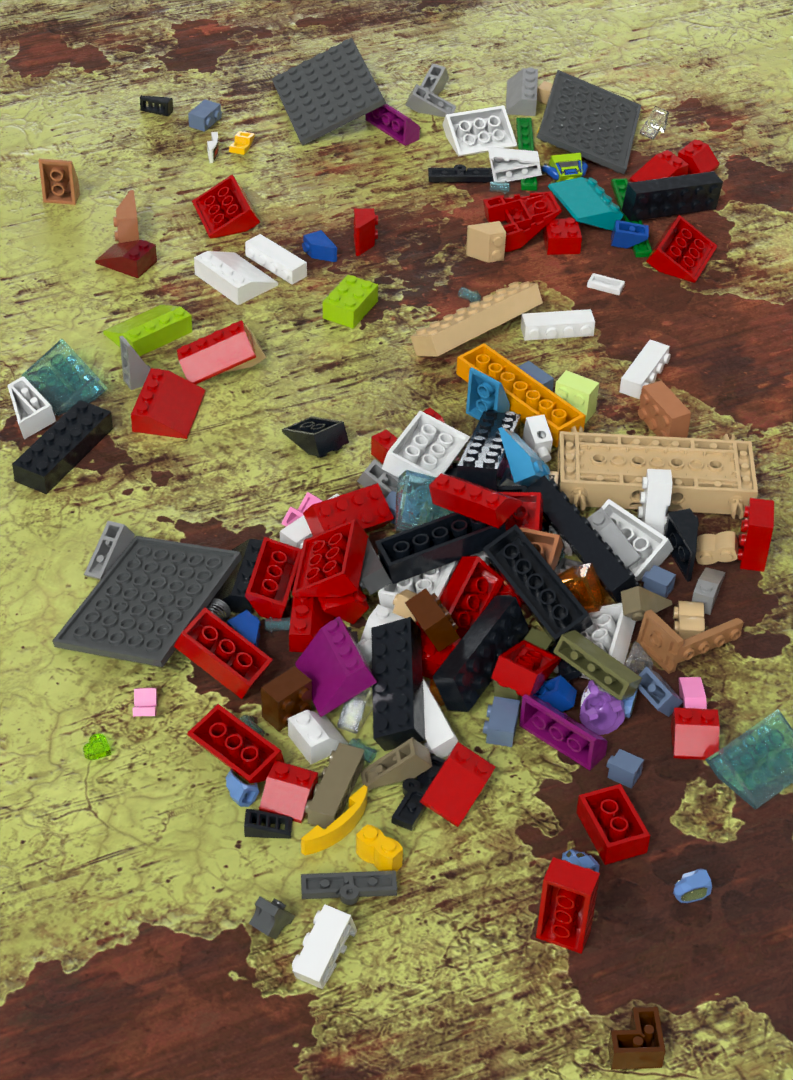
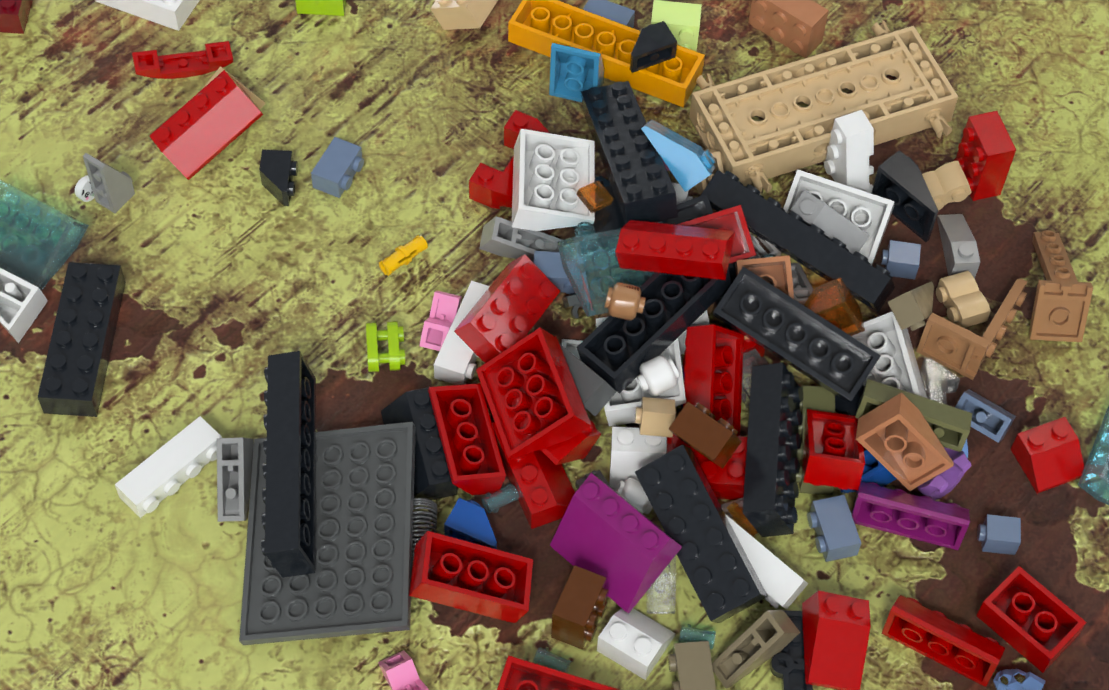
camera: 25 degrees left, 15 degrees up
lime slope [103,304,193,356] -> none
red slope [131,368,206,439] -> none
black slope [282,416,349,458] -> none
white torso [522,415,553,463] -> none
bright pink slope [679,677,707,709] -> none
none -> white tile [75,175,95,202]
none -> white brick [115,416,222,518]
none -> red slope [132,41,233,79]
none -> black slope [259,149,298,206]
none -> black brick [261,351,316,578]
none -> sand blue brick [311,137,364,198]
none -> lime brick [366,321,405,372]
none -> yellow pin [379,235,428,276]
none -> clear orange tile [576,180,614,213]
none -> medium nougat head [604,282,646,321]
none -> black slope [630,21,677,73]
none -> white head [637,355,679,395]
none -> nougat slope [856,392,954,491]
none -> red slope [881,595,1005,687]
none -> medium nougat bracket [1028,230,1093,342]

